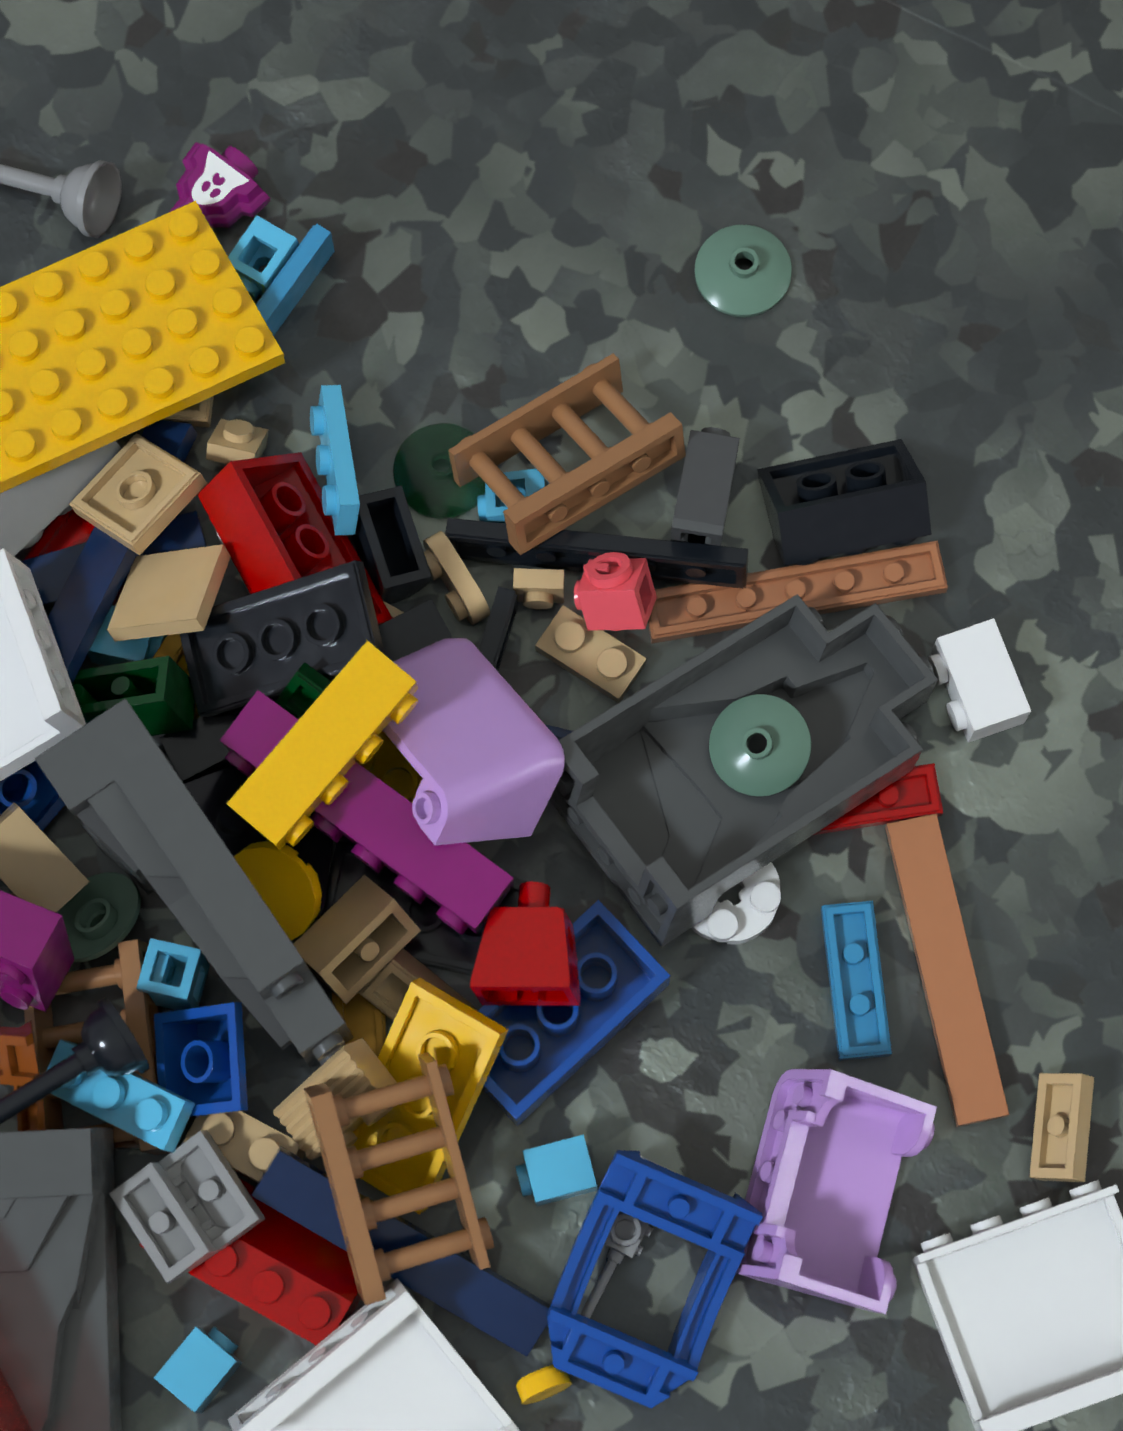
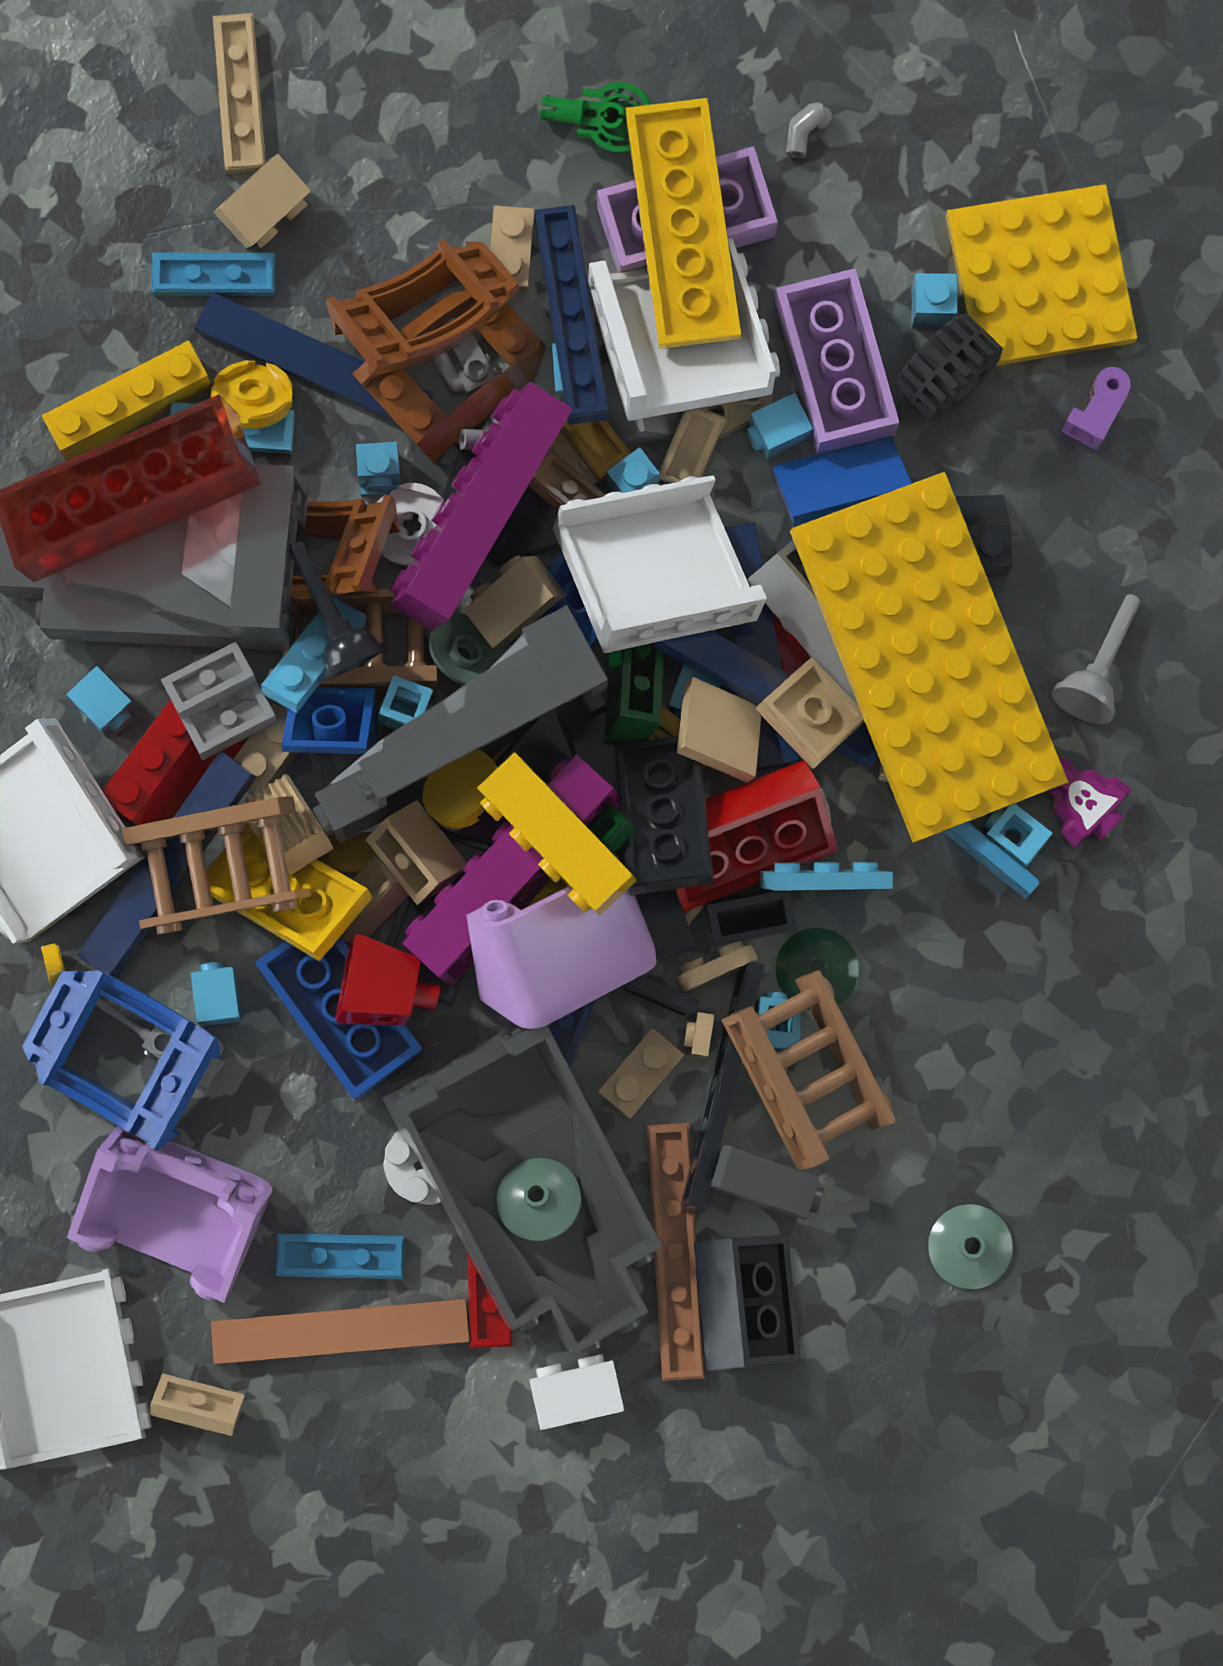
camera: 90 degrees right, 5 degrees up
tan plate [206,419,269,464] -> none
coral brick [574,552,657,631] -> none

